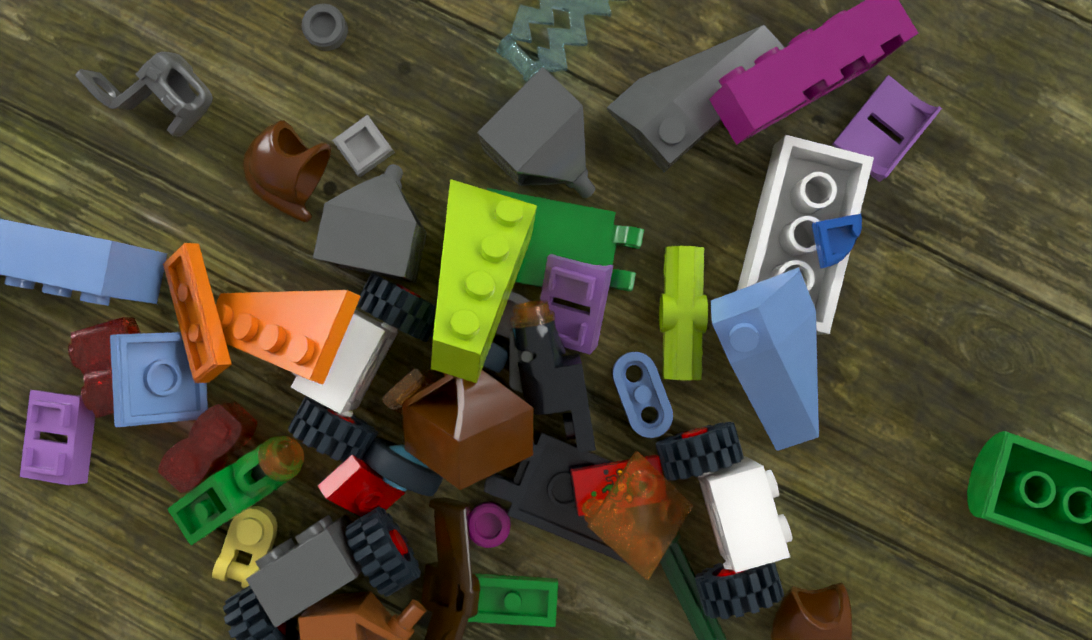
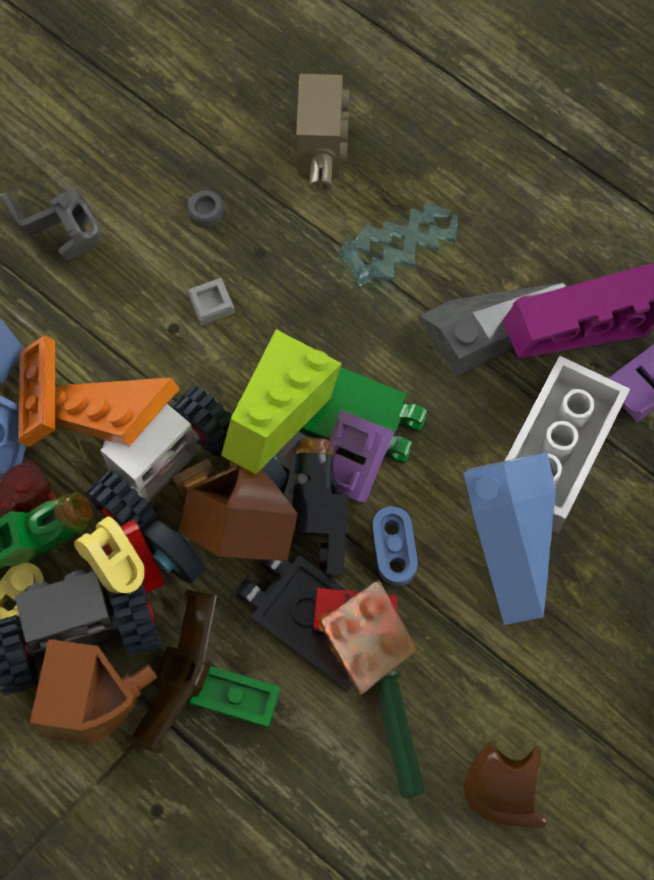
camera: 10 degrees right, 20 degrees down
reddish brown piece [243,120,331,222] -> none
dark grey piece [313,164,427,283] -> none
magenta tile [467,501,511,548] -> none
dark grey piece [477,67,595,198] -> none
brick [656,422,792,619] -> none
lime piece [659,246,708,380] -> none
blue tile [811,213,862,269] -> none
none -> light yellow plate [74,517,144,594]

